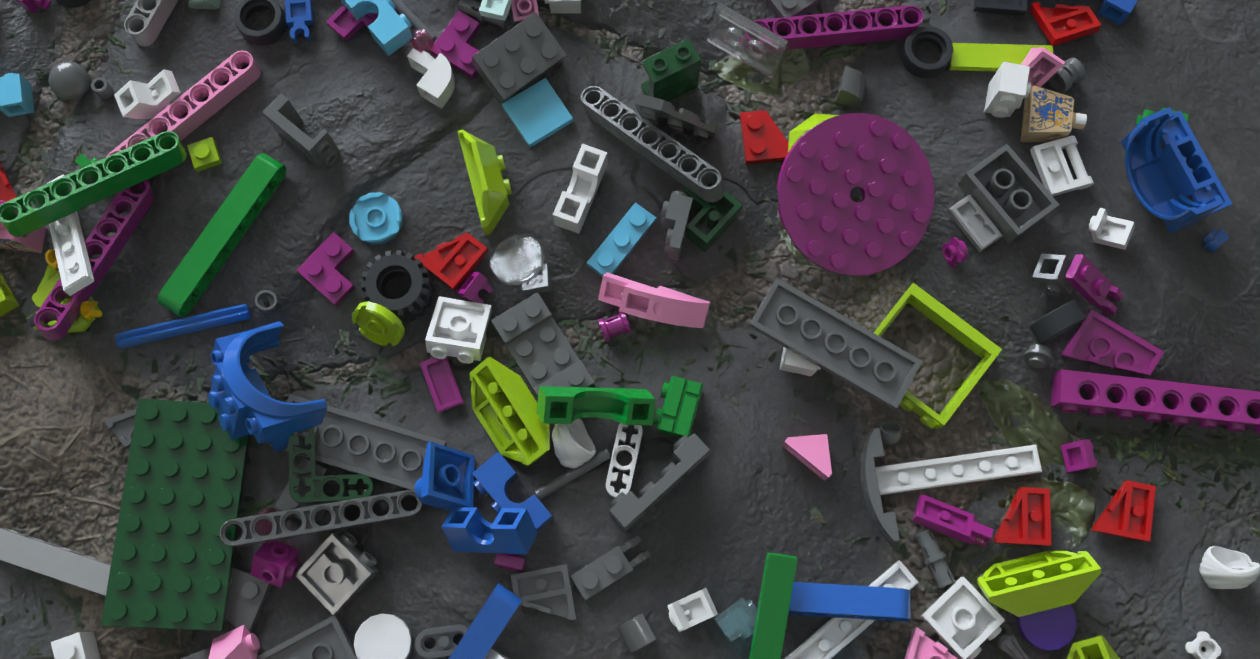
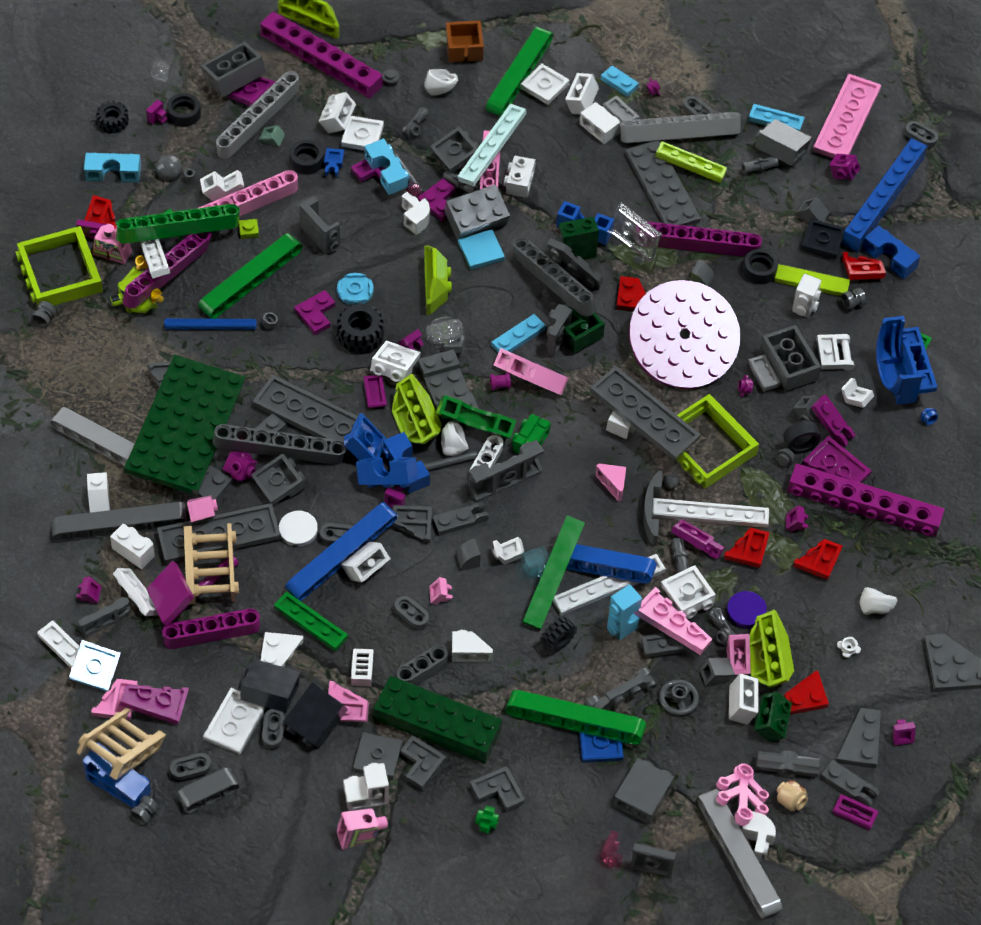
camera: 10 degrees right, 20 degrees down
blue piece [208,321,327,452] -> none
dark green beam [289,427,373,504] -> none
lime tile [352,302,405,346] -> none
red wing [415,233,489,291] -> none
white arch [553,144,608,234] -> none
lime wedge [977,551,1101,617] -> none
bright pink slope [1021,47,1065,87] -> none
tan torso [1021,86,1087,142] -> none
none -> blue arch [556,201,614,245]

